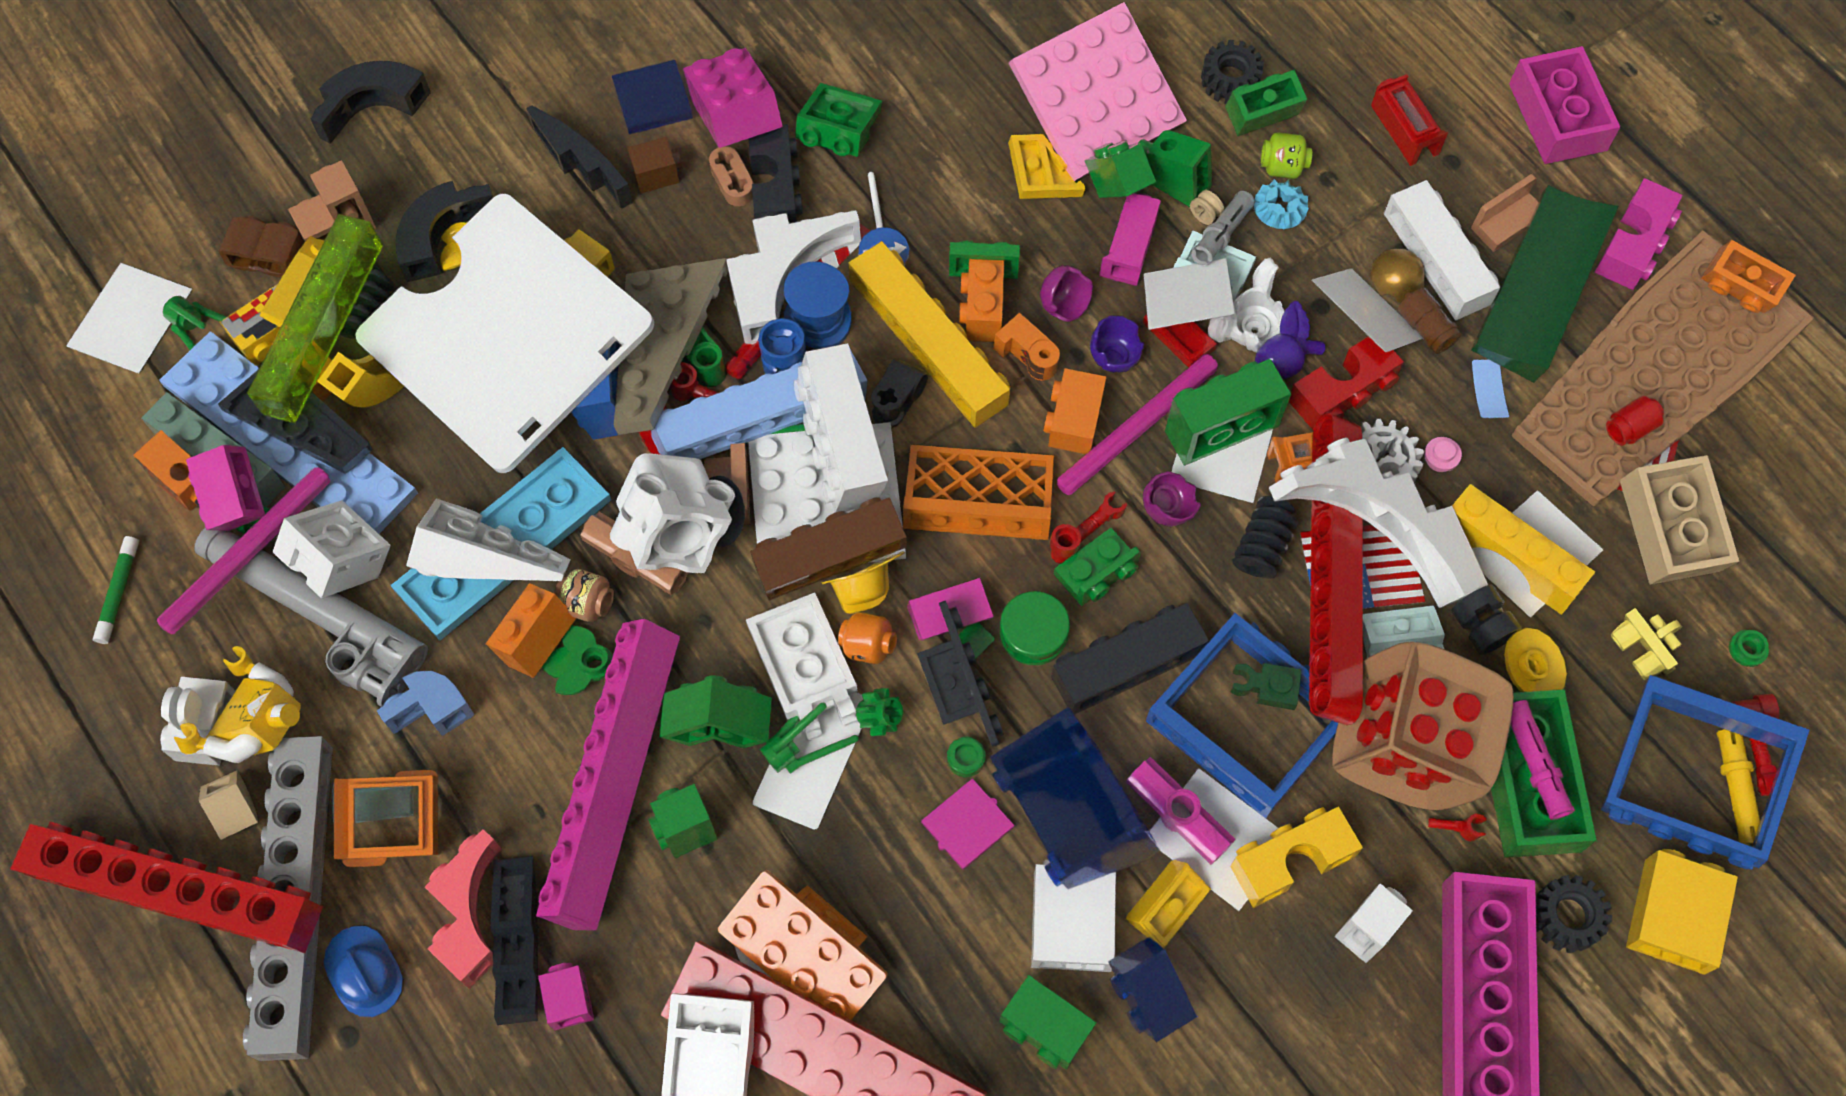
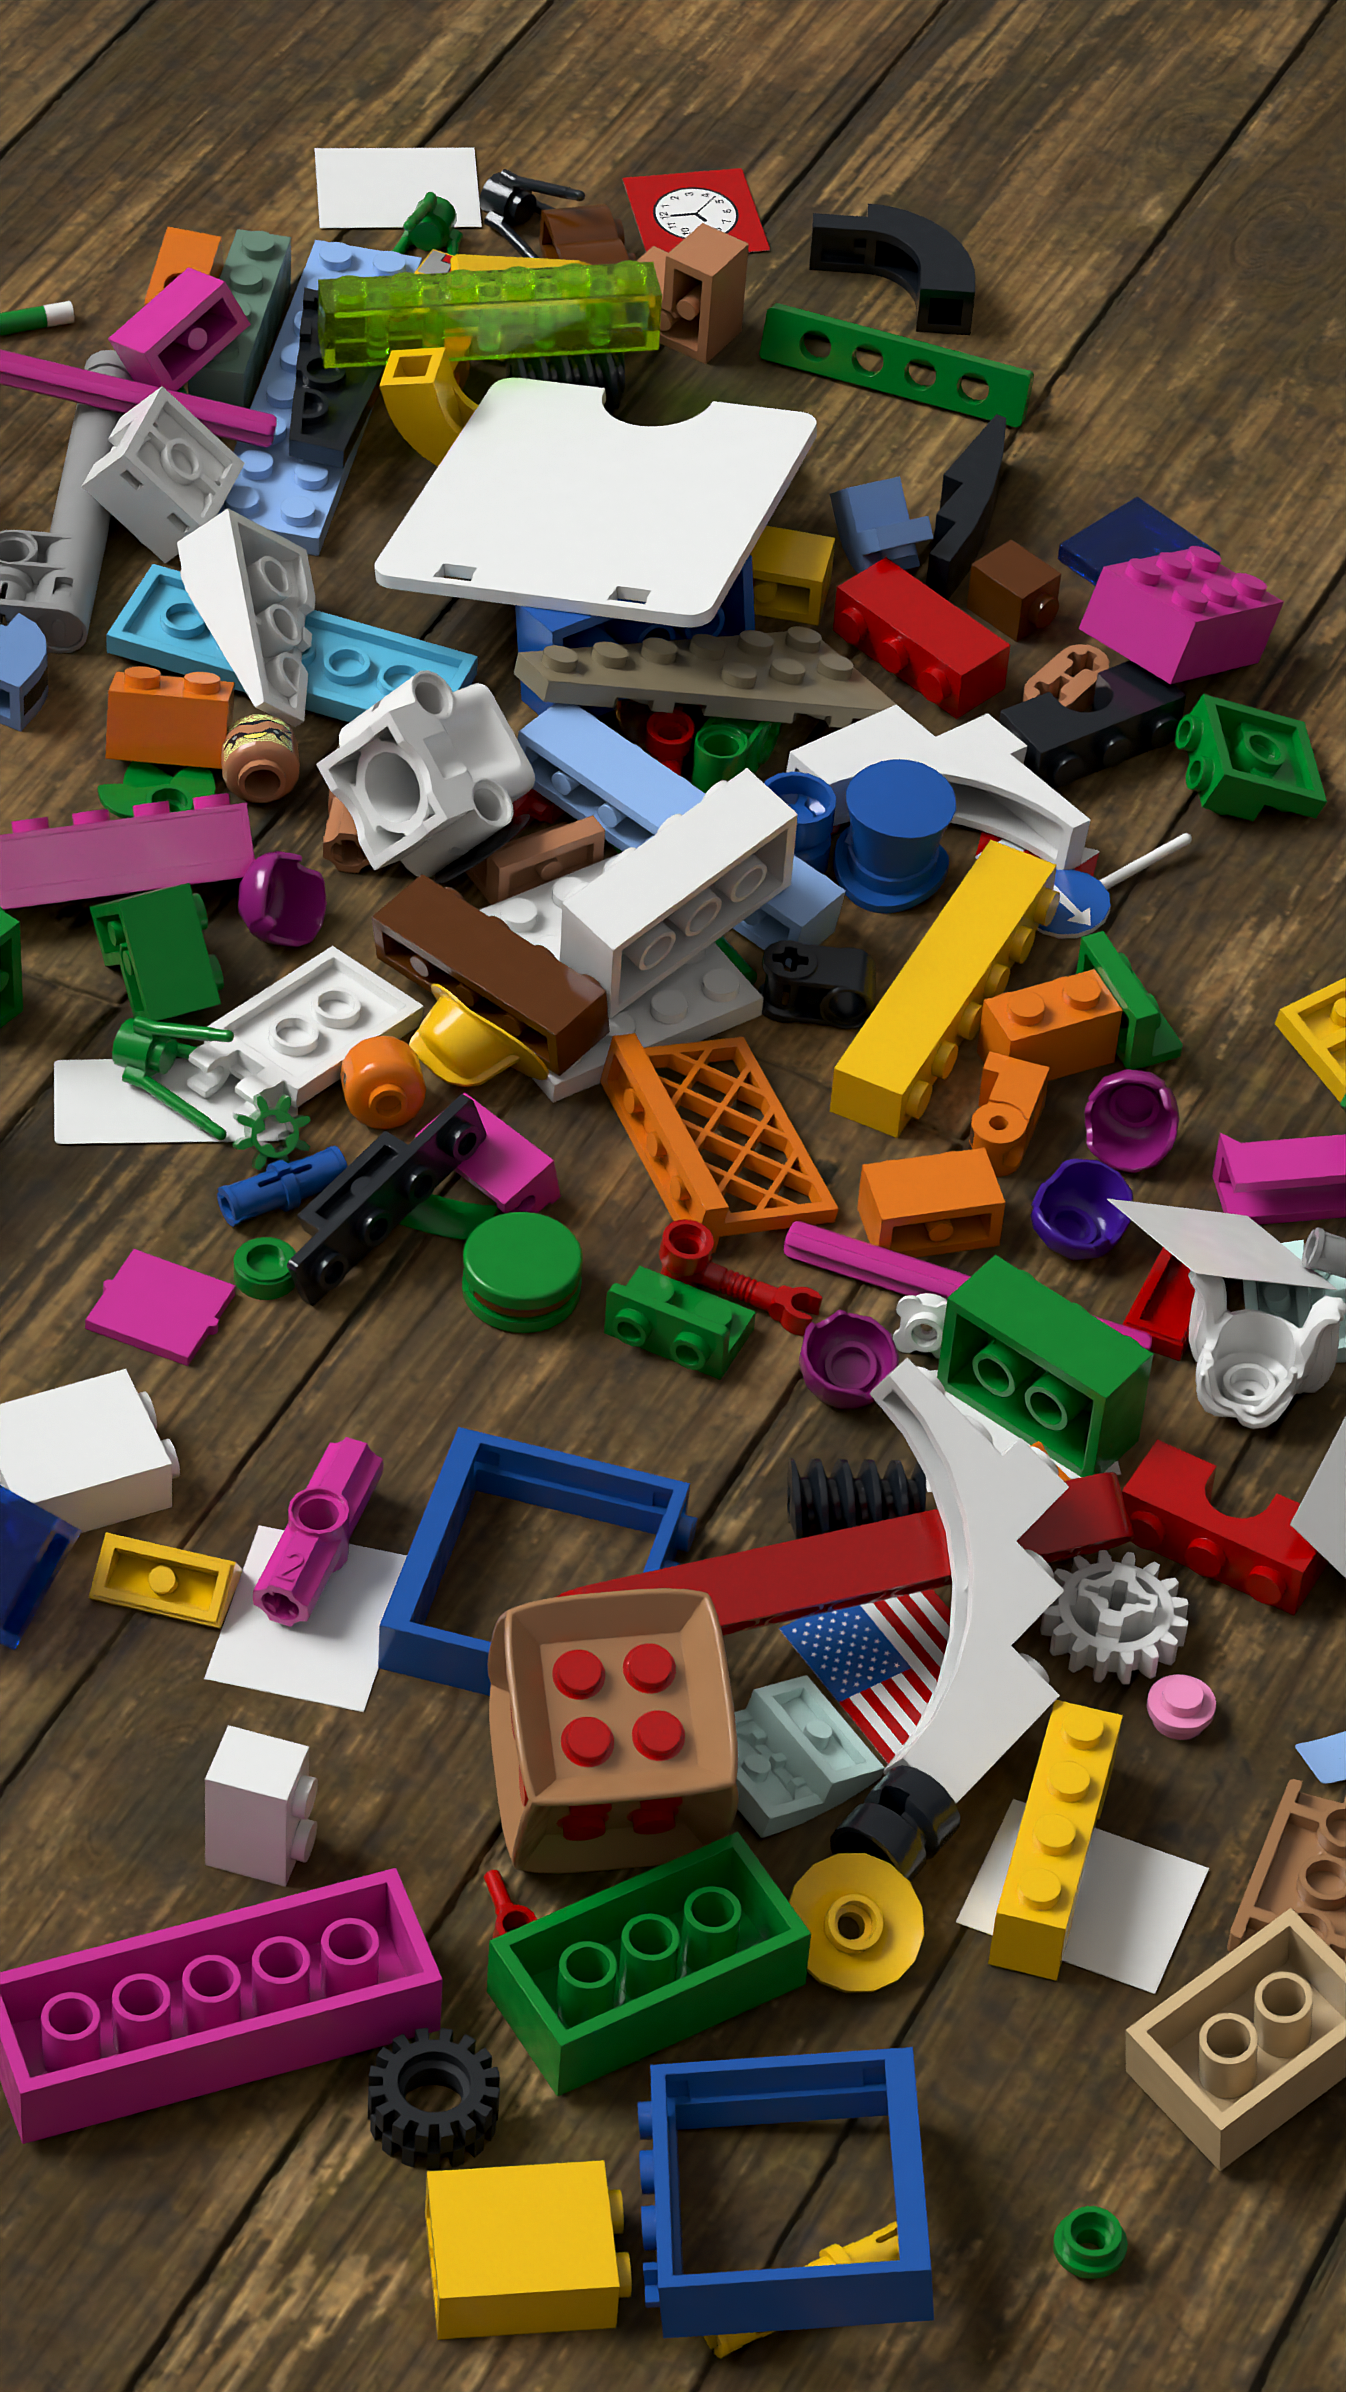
camera: 60 degrees right, 20 degrees down
black arch [395,181,494,282] -> none
clear blue windscreen [990,707,1161,890] -> none
black brick [1051,603,1209,716] -> none
dark green plate [1230,663,1301,710] -> none
yellow arch [1230,806,1363,908] -> none
dark purple piece [1255,301,1325,380] -> none
dark pink pin [1510,700,1575,820] -> none
light yellow hips [1611,608,1682,680] -> none
red brick [1731,693,1779,796] -> none
none -> blue pin [217,1146,348,1226]
none -> magenta hair [238,851,327,947]
none -> black plant [479,169,585,258]
none -> red sticker [622,168,770,253]
none -> green piece [759,303,1034,427]
none -> medium blue brick [829,476,933,574]
none -> red brick [833,557,1011,719]
none -> white plate [893,1293,947,1359]

